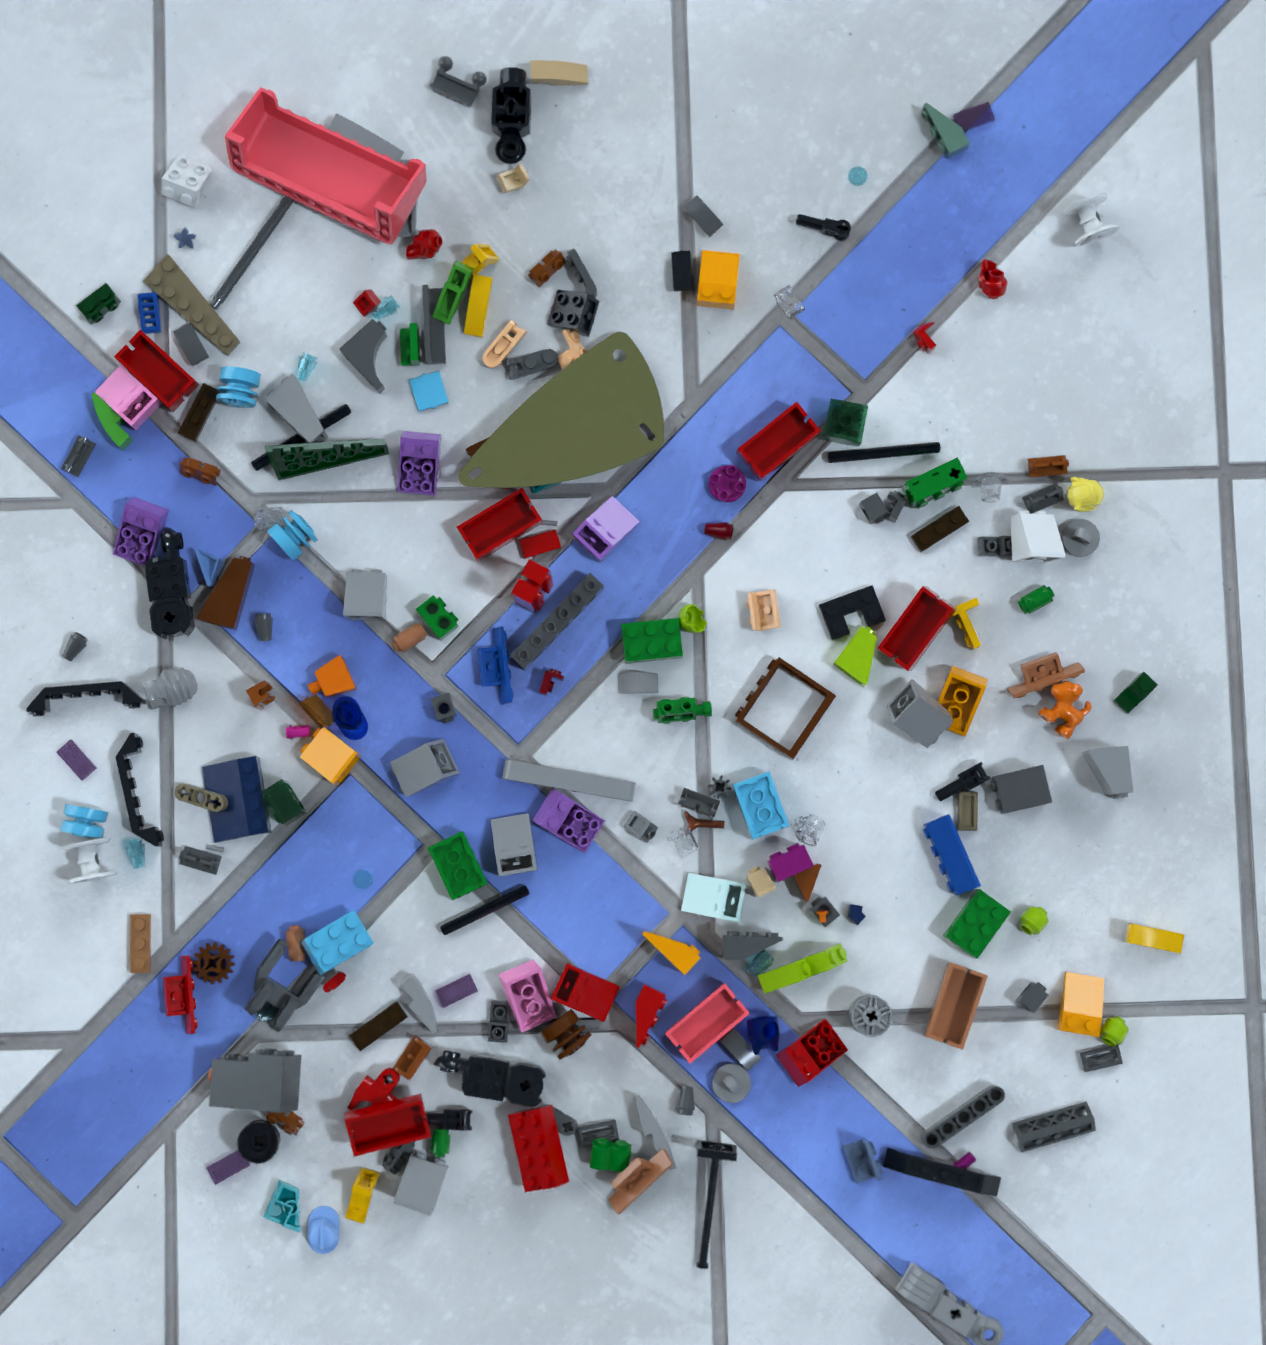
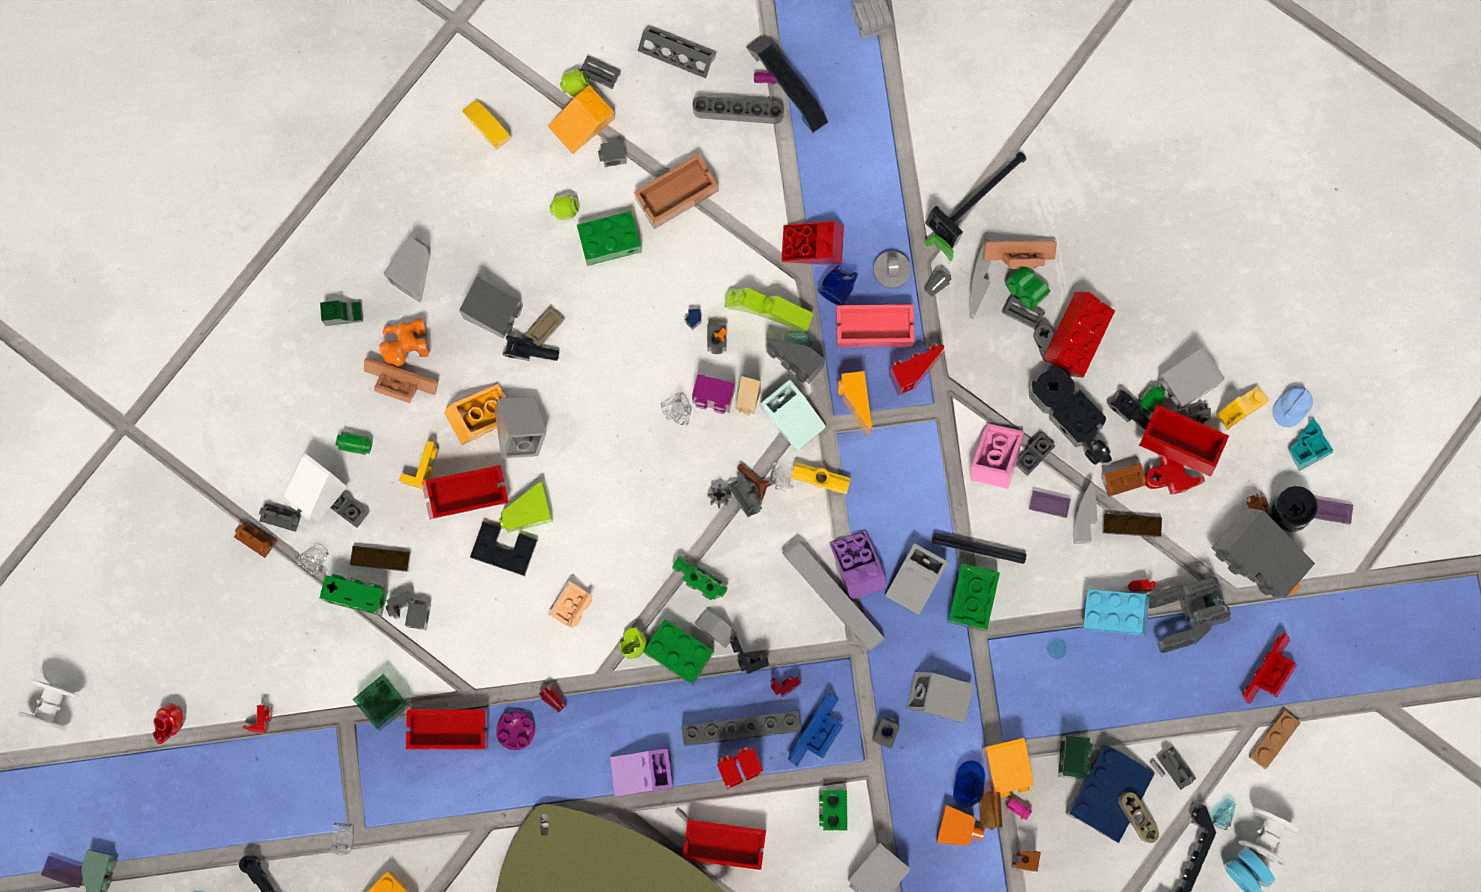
camera: 140 degrees left, 5 degrees down
reddish brown gear [192,942,236,984] -> none
nougat head [285,925,307,962] -> none
nougat head [392,622,428,653] -> none
red tile [519,529,561,559] -> none
reddish brown wheel [539,1009,592,1060] -> none
red slope [551,963,620,1022] -> none
dark grey bracket [624,811,658,843] -> none
dark grey slope [719,1028,761,1071] -> none
medium azure piece [732,772,789,840] -> none
reddish brown window [734,657,836,760] -> none
dark orange slope [793,864,822,901] -> none
black axle [827,442,941,463] -> none
sand blue bracket [843,1138,883,1184] -> none
light grey wheel [848,994,892,1037] -> none
blue slope [922,814,981,895] -> none
light grey tile [1061,519,1100,557] -> none
light yellow helmet [1067,477,1104,512] -> none
none -> black bracket [730,635,770,674]
none -> yellow piece [791,462,851,495]
none -> bright green piece [924,234,954,261]

